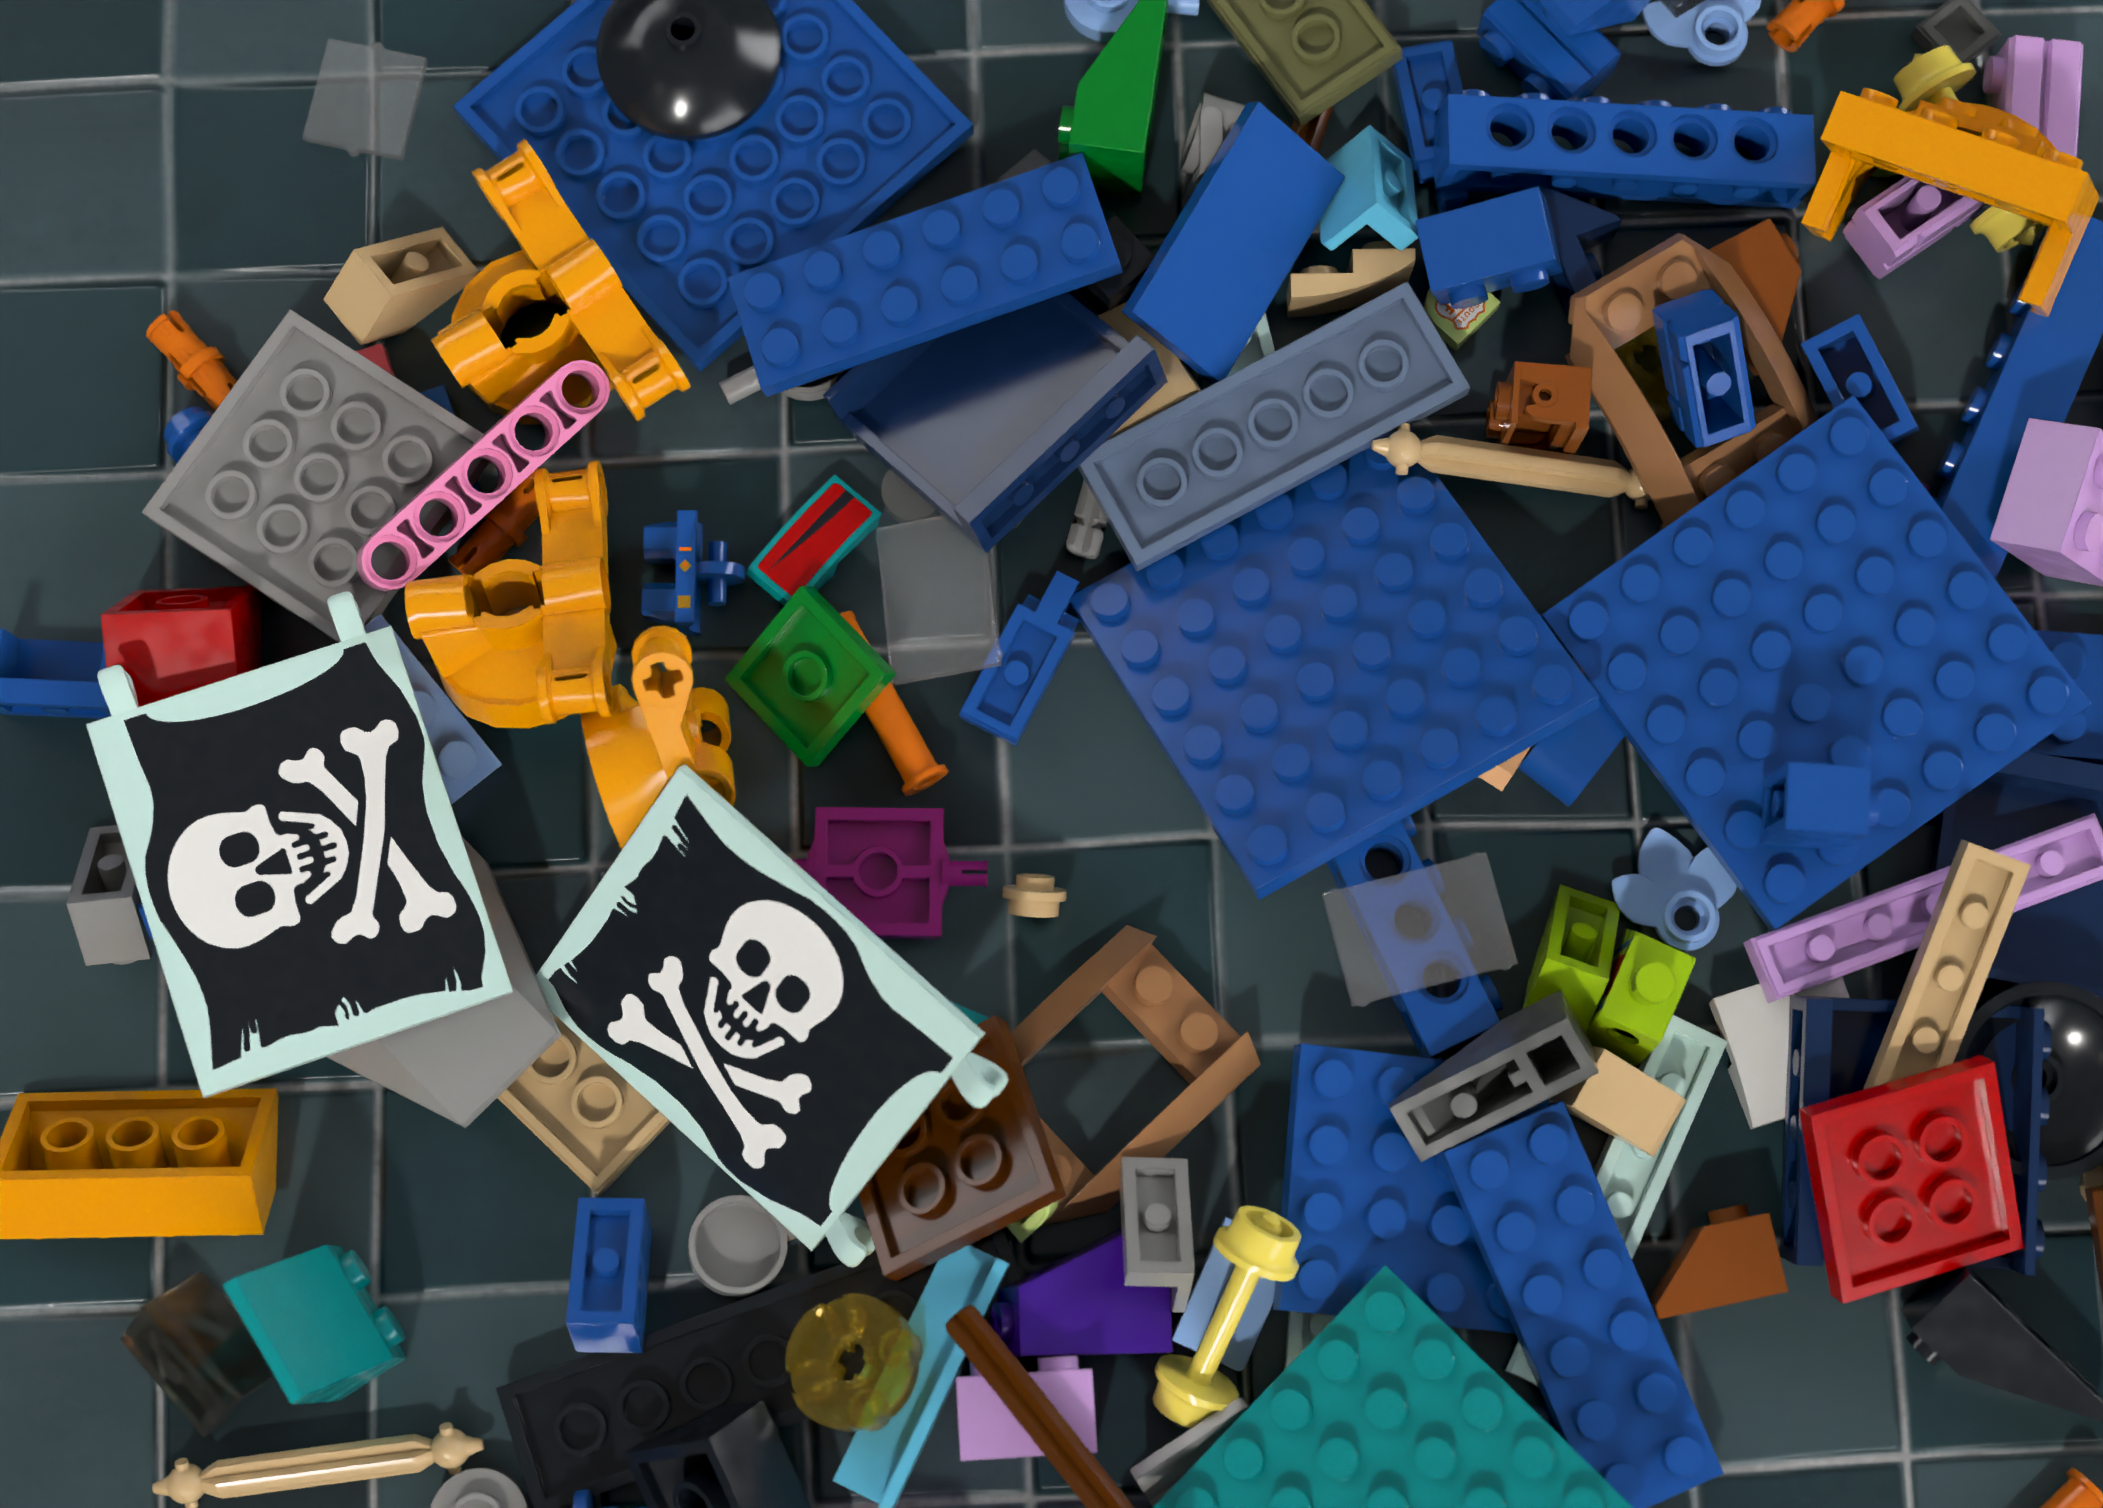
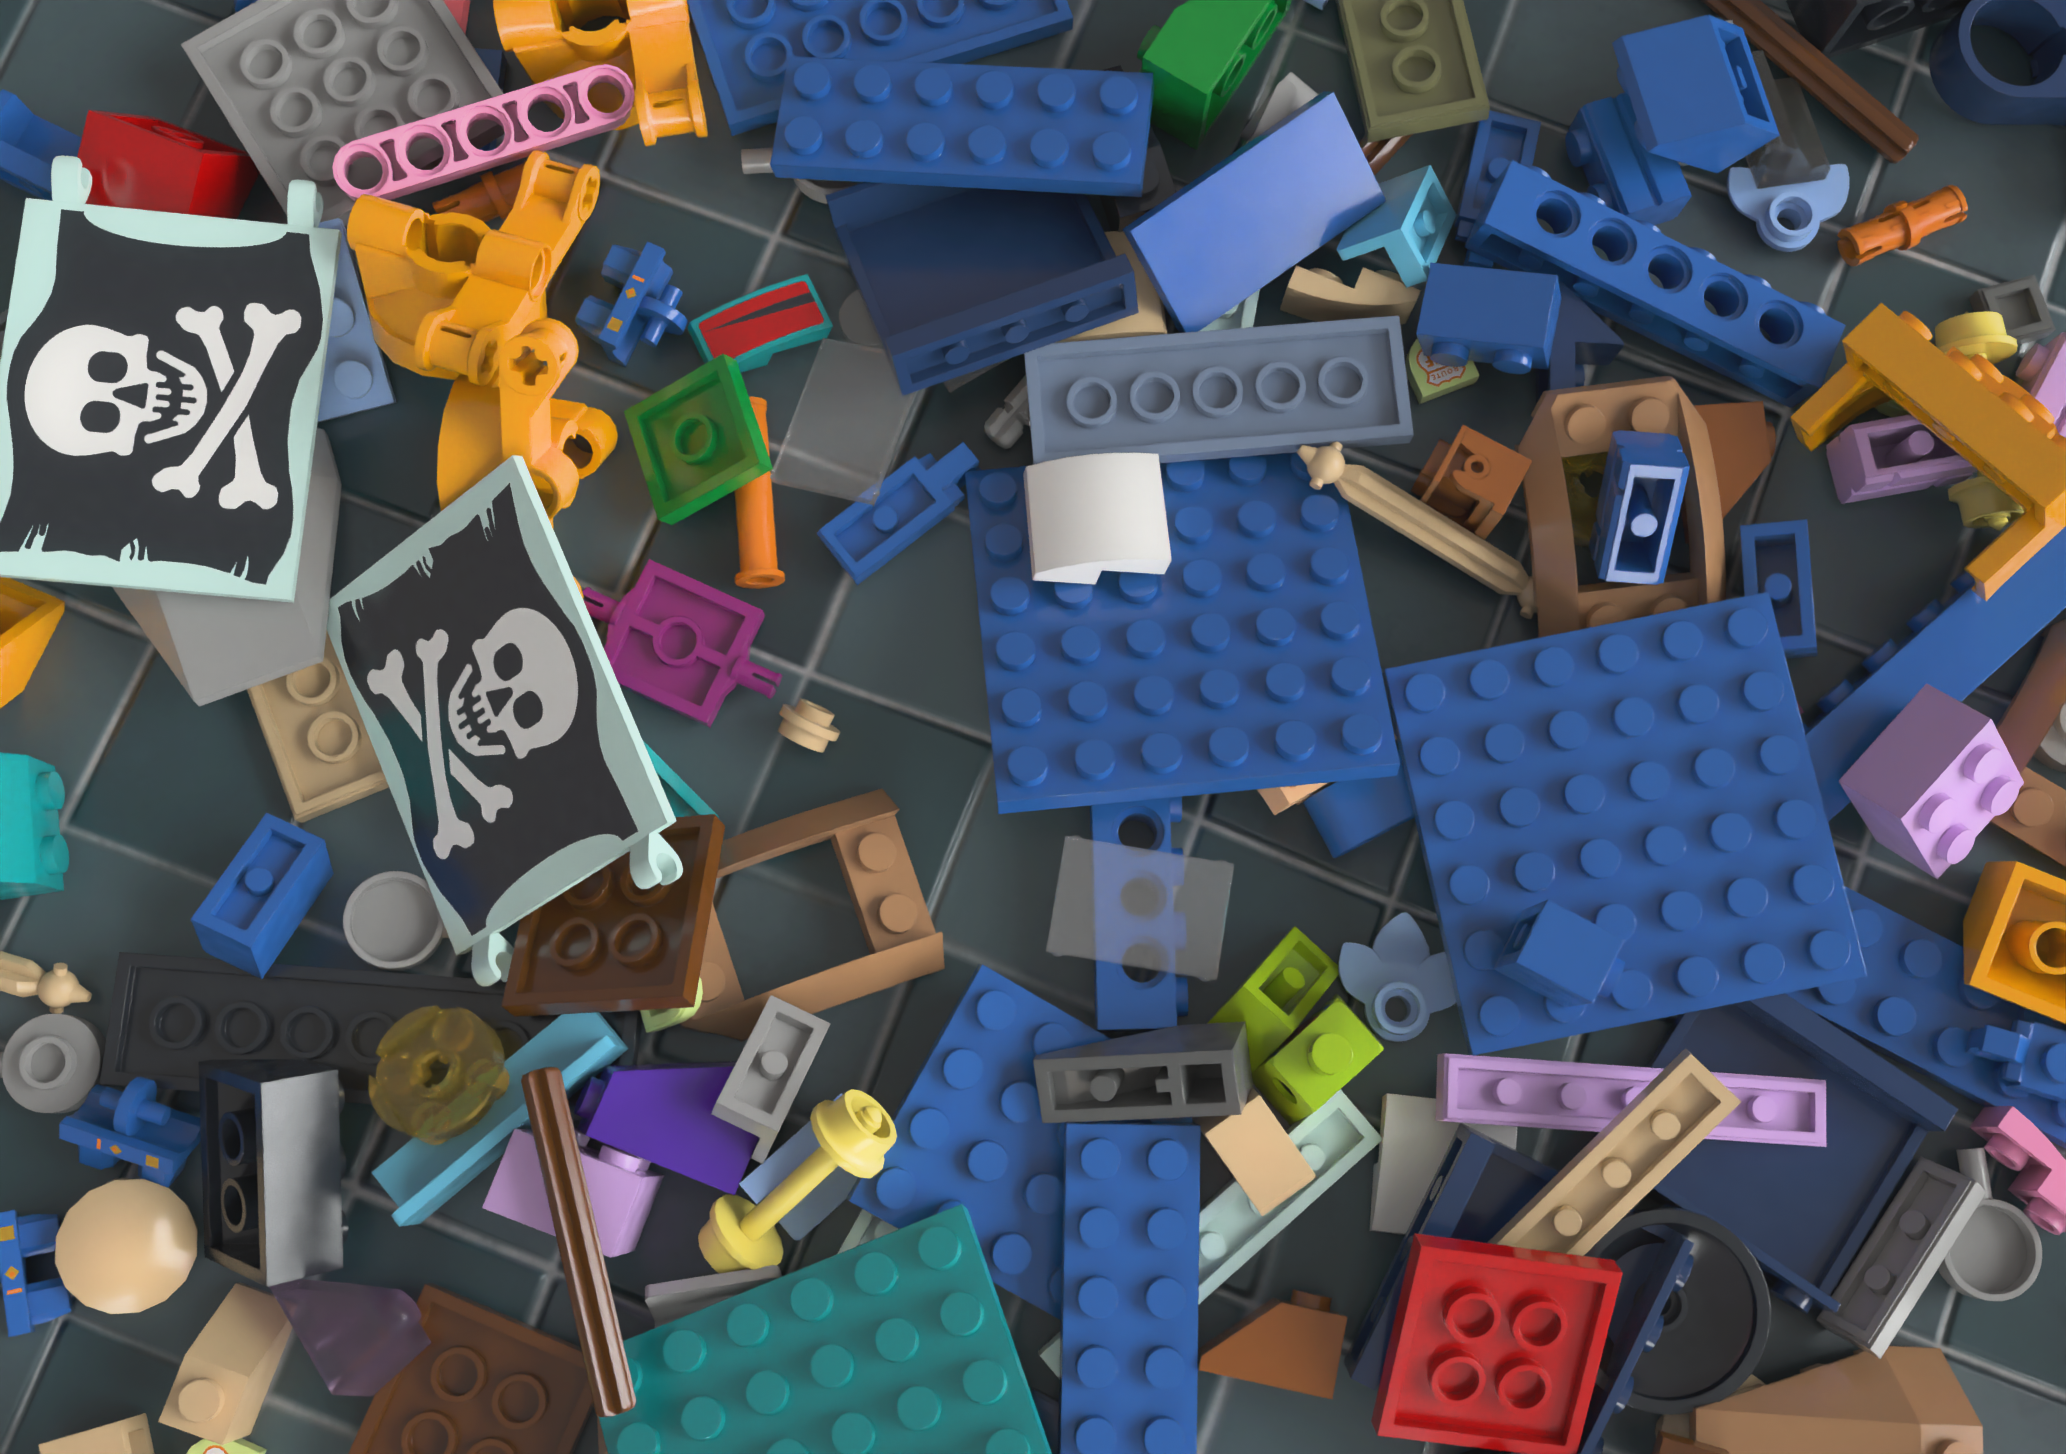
camera: 20 degrees right, 0 degrees up
none -> white slope [1023,453,1172,584]

